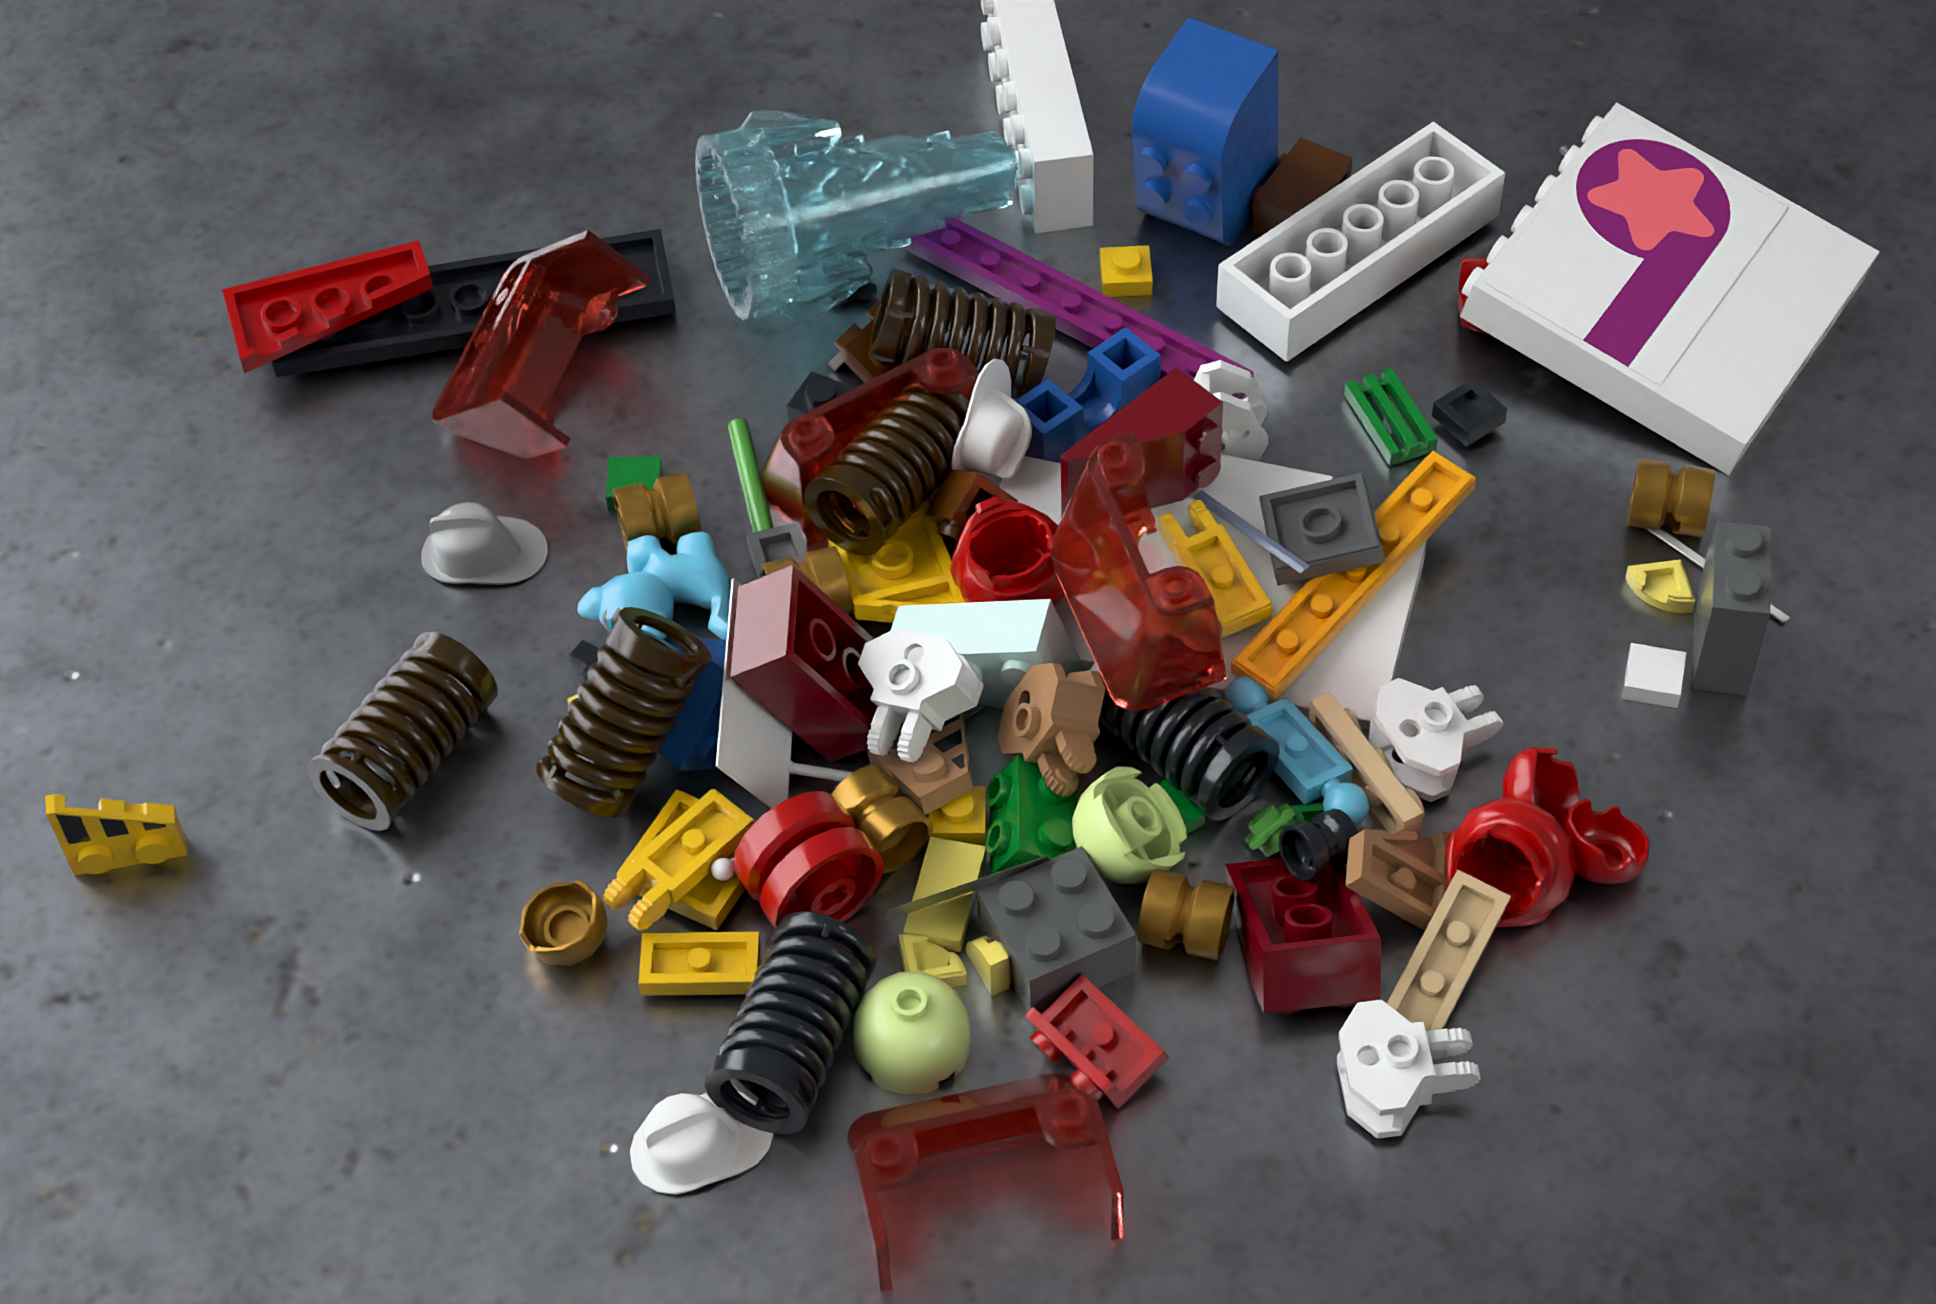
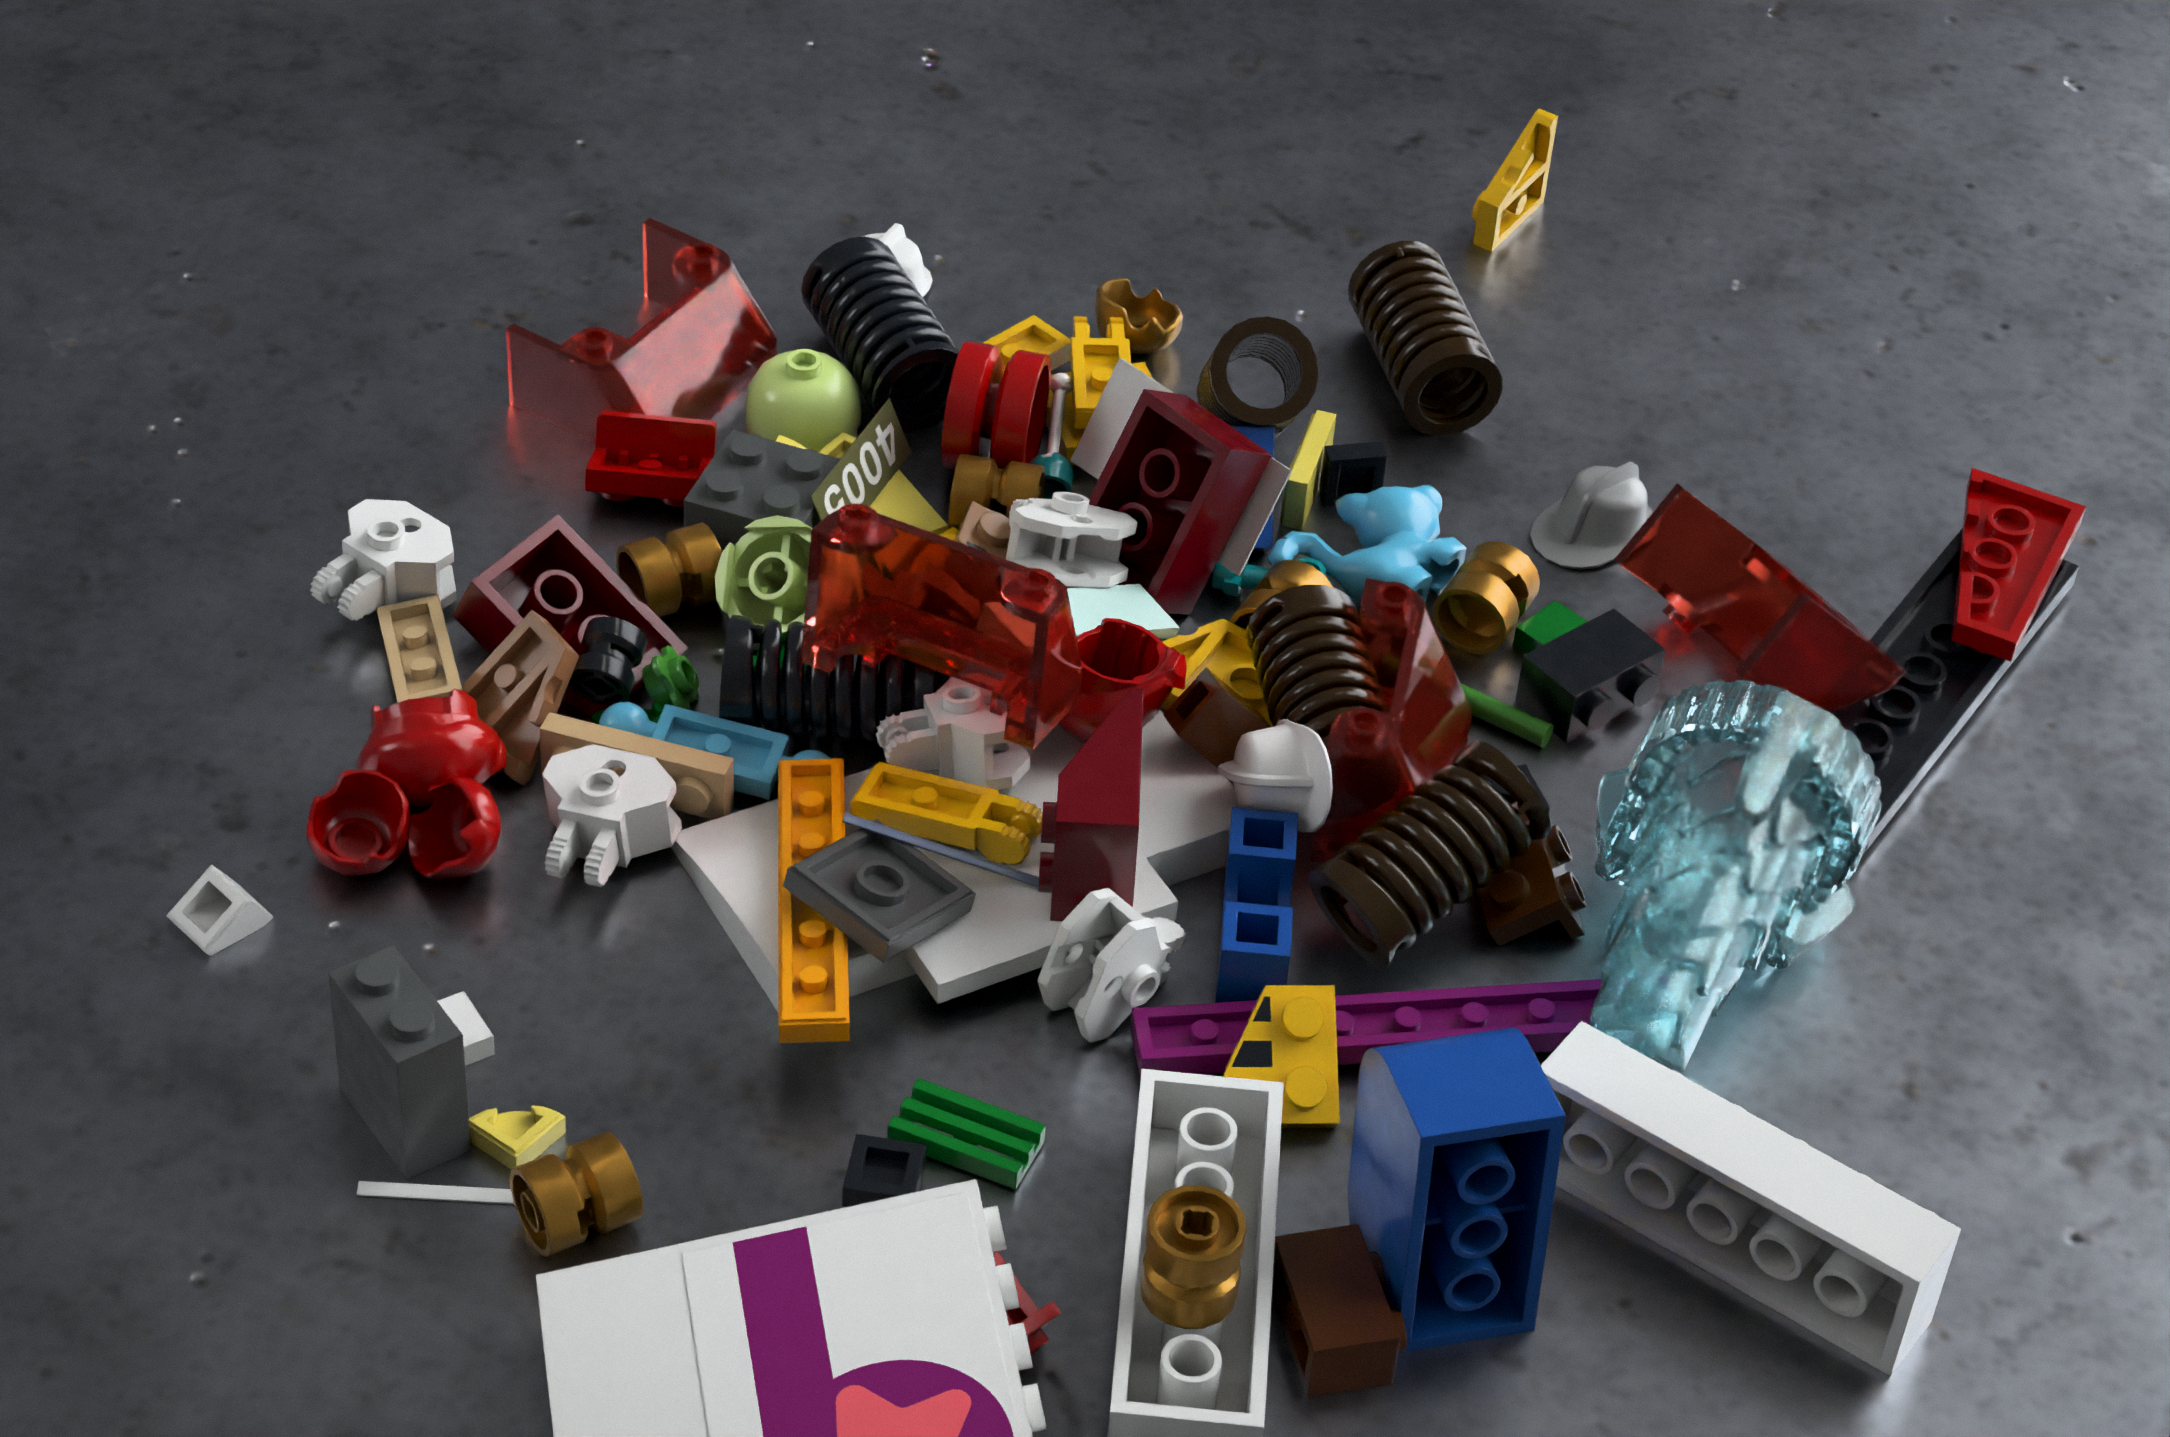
camera: 130 degrees right, 10 degrees down
none -> white slope [166,864,274,956]
none -> pearl gold wheel [1140,1185,1247,1329]
none -> yellow wing [1222,985,1340,1128]
none -> black brick [1515,608,1666,743]

